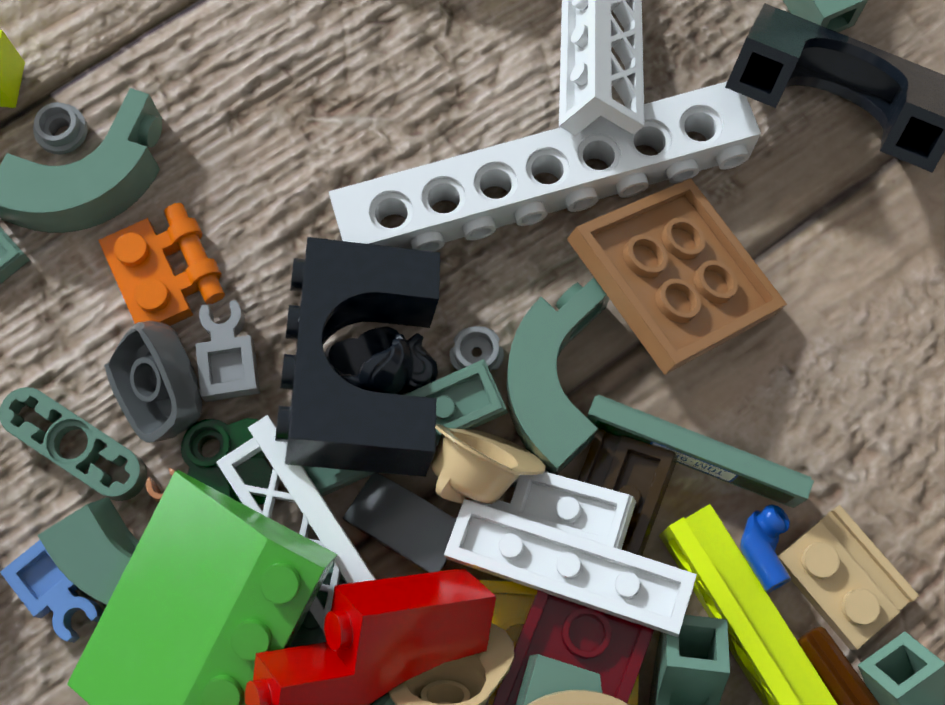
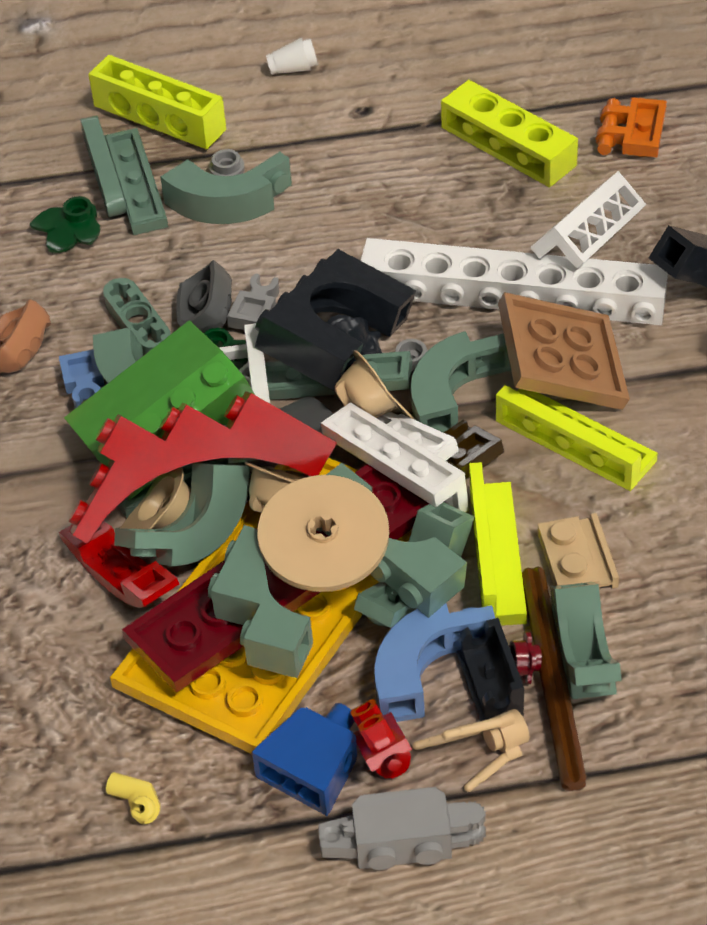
camera: 30 degrees right, 25 degrees down
orange plate [98,203,225,326] -> none
sand green tile [587,395,814,508] -> none
blue arm [740,504,791,593] -> none
none -> neon yellow fence [496,385,658,491]

